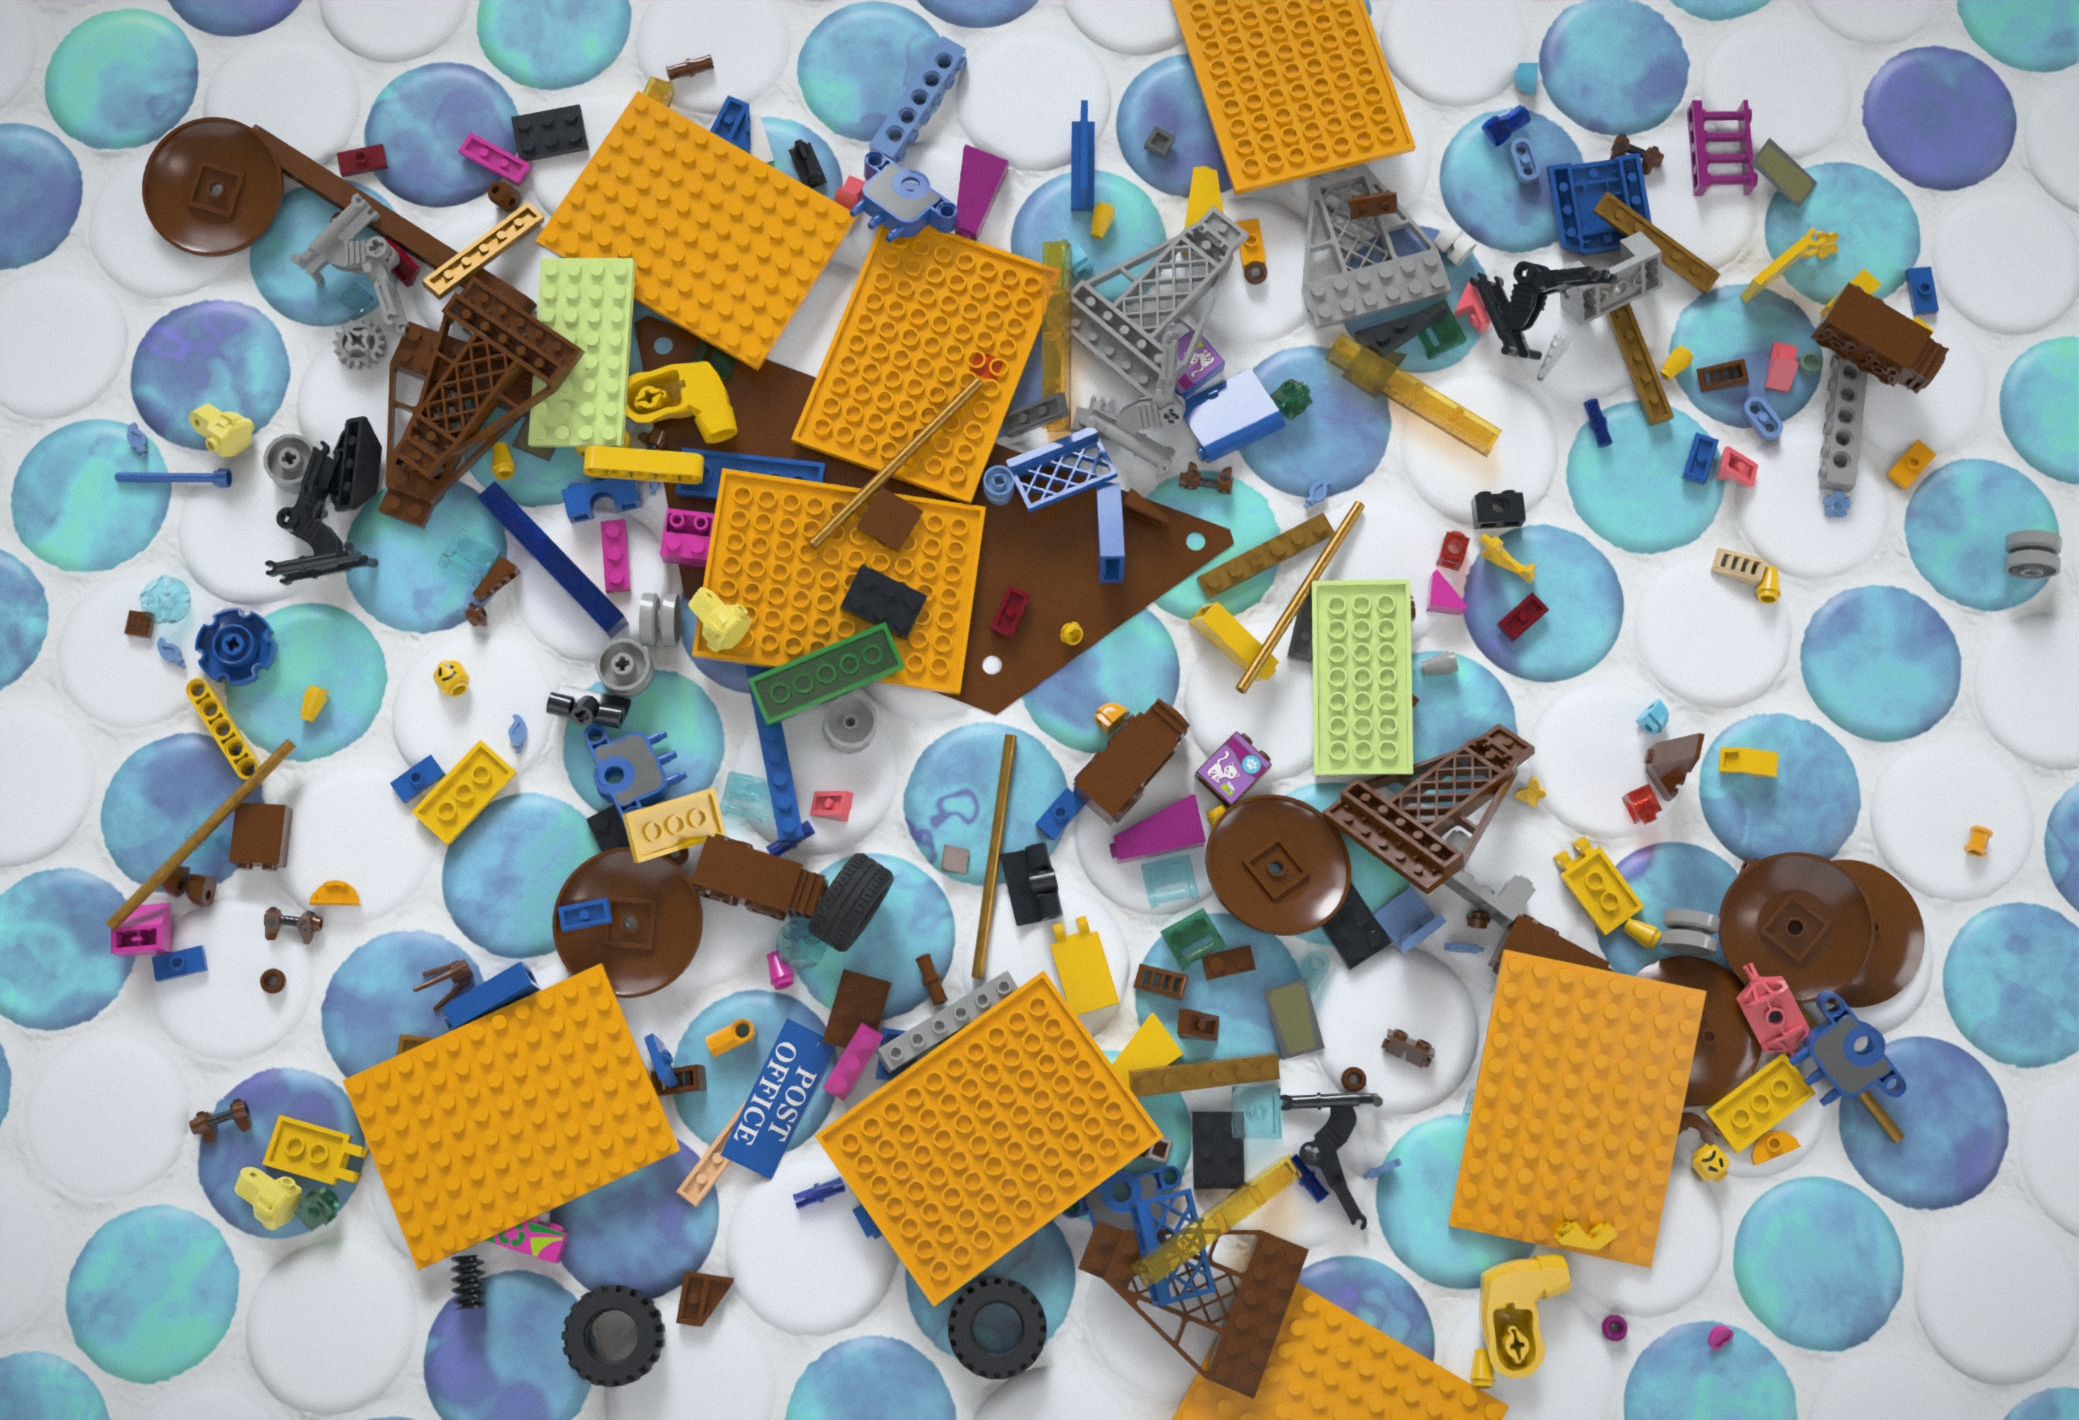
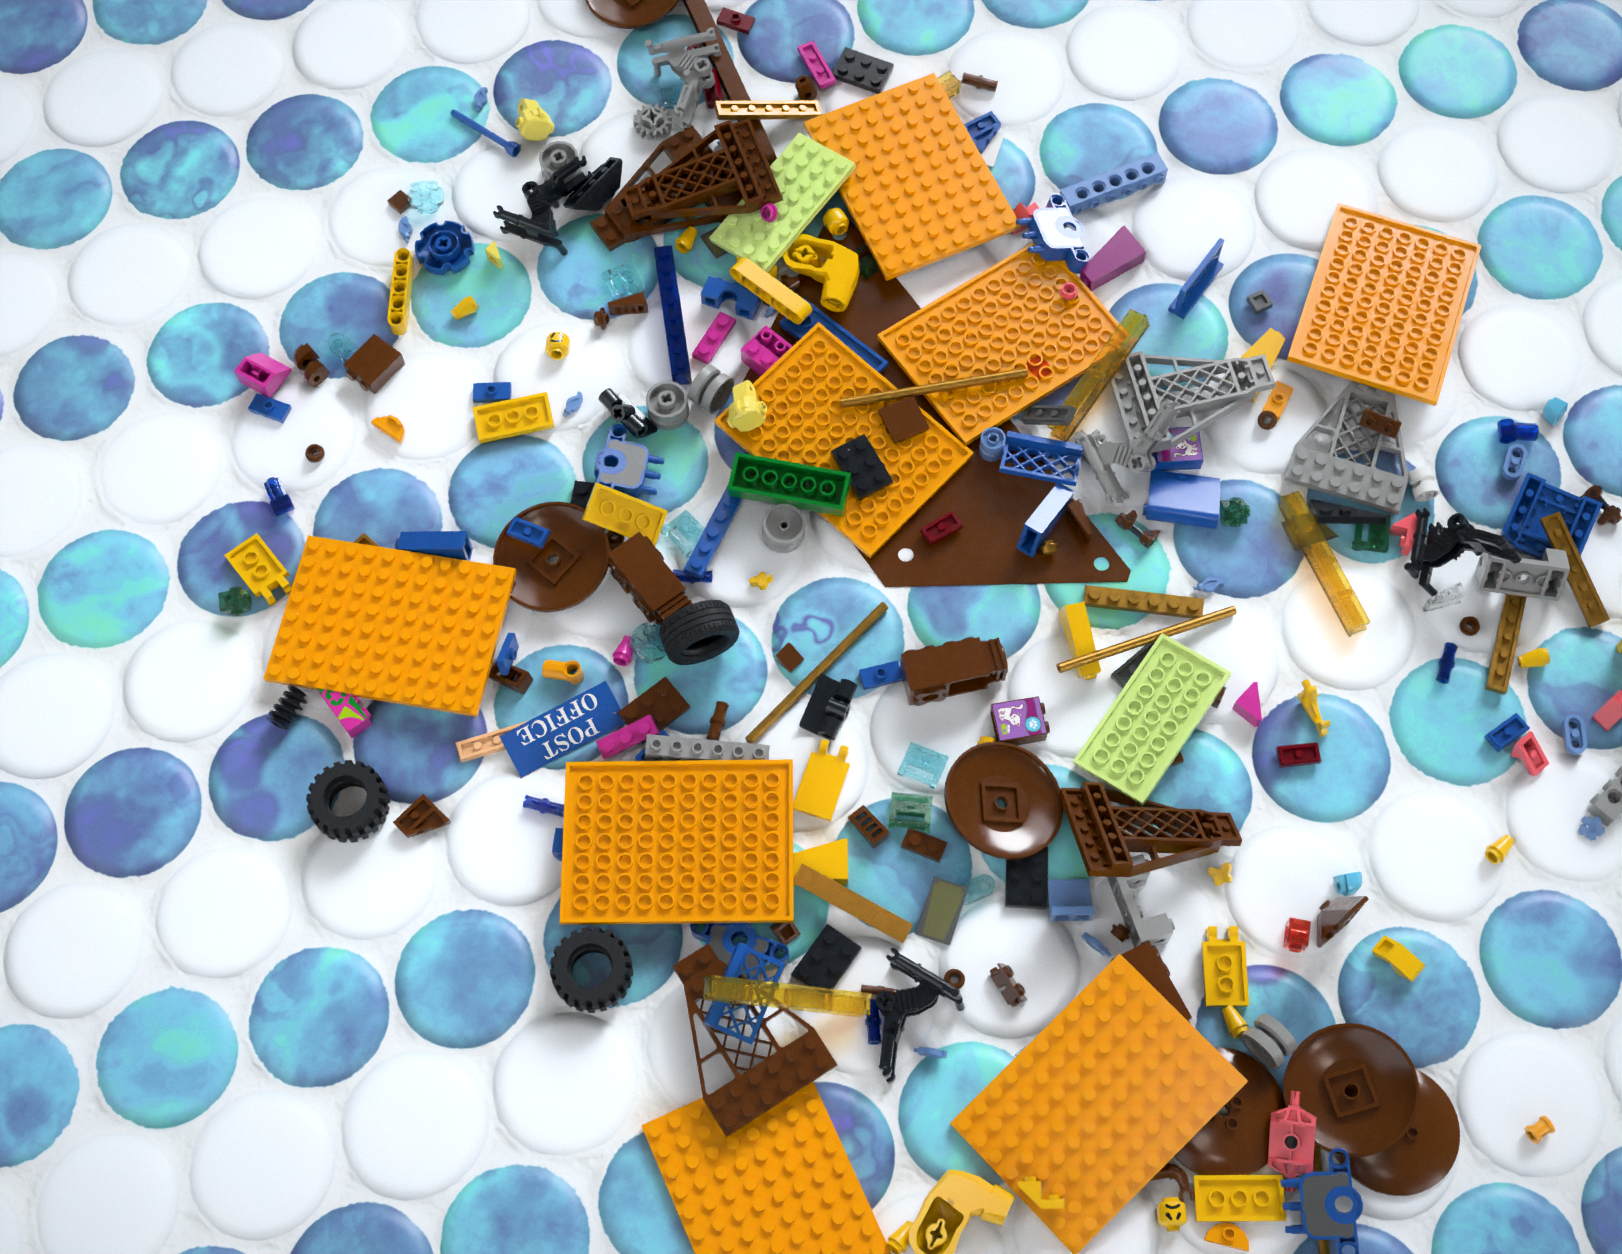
camera: 40 degrees right, 10 degrees down
pearl gold piece [105,739,296,931] -> none
reddish brown piece [189,1098,252,1143] -> none
light yellow piece [234,1167,302,1230] -> none
reddish brown piece [263,907,323,945] -> none
reddish brown plant [413,959,474,1011] -> none
black hinge [788,139,827,189] -> none
coral slope [810,791,854,822] -> none
yellow plate [1060,622,1083,645] -> none
medium azure piece [1065,243,1094,278] -> none
yellow cone [1090,202,1116,239] -> none
light orange piece [1093,703,1130,736] -> none
magenta slope [1109,794,1206,864] -> none
reddish brown slope [1177,1009,1219,1041] -> none
clear light blue plate [1232,1086,1282,1139] -> none
light grey cone [1421,651,1459,676] -> none
clear red brick [1435,531,1470,571] -> none
black brick [1471,490,1526,530] -> none
reddish brown slope [1696,358,1749,393] -> none
tan slope [1710,547,1768,587] -> none
none -> clear blue piece [264,477,295,516]
none -> light yellow slope [485,241,503,269]
none -> yellow piece [748,571,773,590]
none -> dark pink plate [760,203,778,222]
none -> yellow head [822,208,849,235]
none -> reddish brown piece [861,985,898,996]
none -> pearl gold plate [1039,540,1058,555]
none -> coral plate [1059,282,1078,300]
none -> reddish brown plate [1459,616,1480,636]

